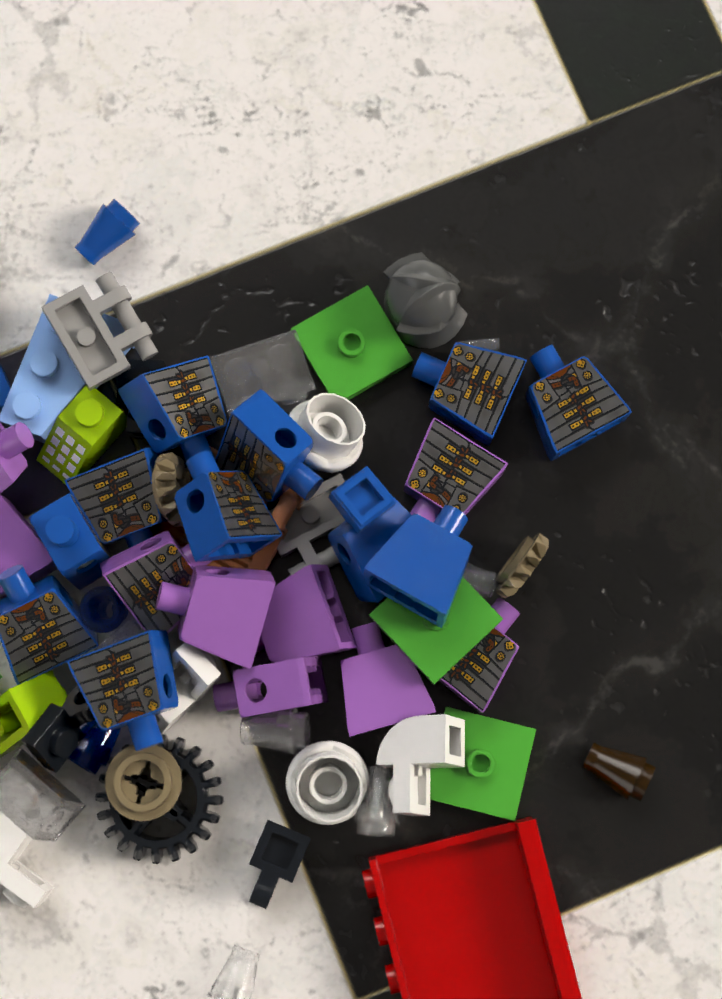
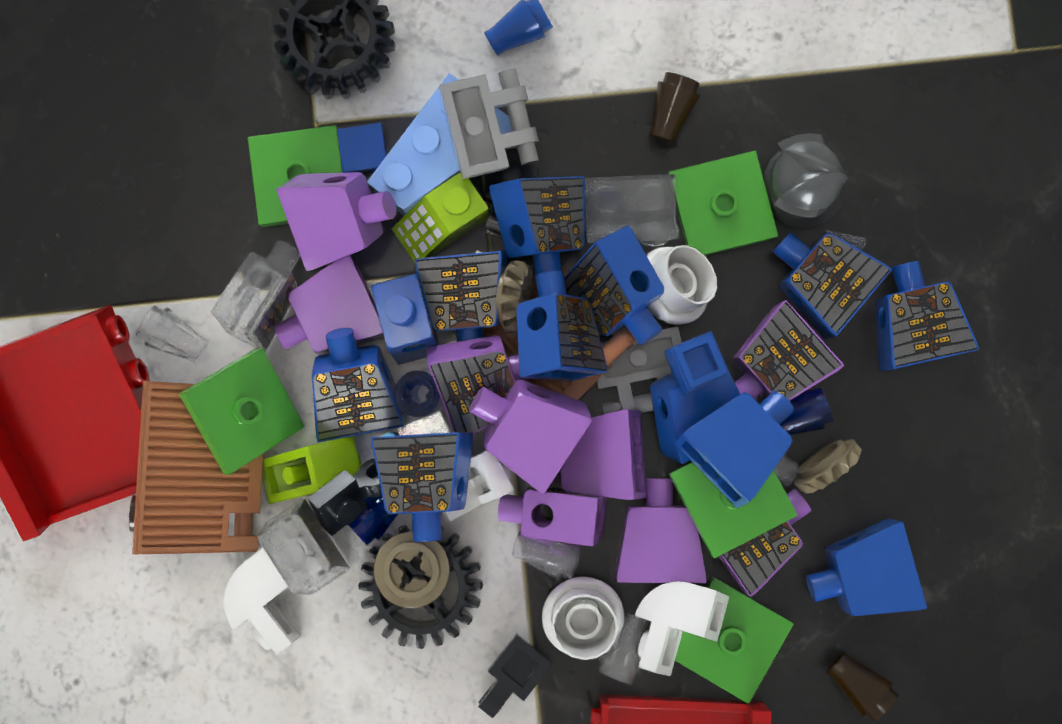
camera: 20 degrees right, 5 degrees up
none -> dark brown cone [649,72,700,143]
none -> clear blue cone [780,387,834,435]
none -> blue torso [806,519,927,616]

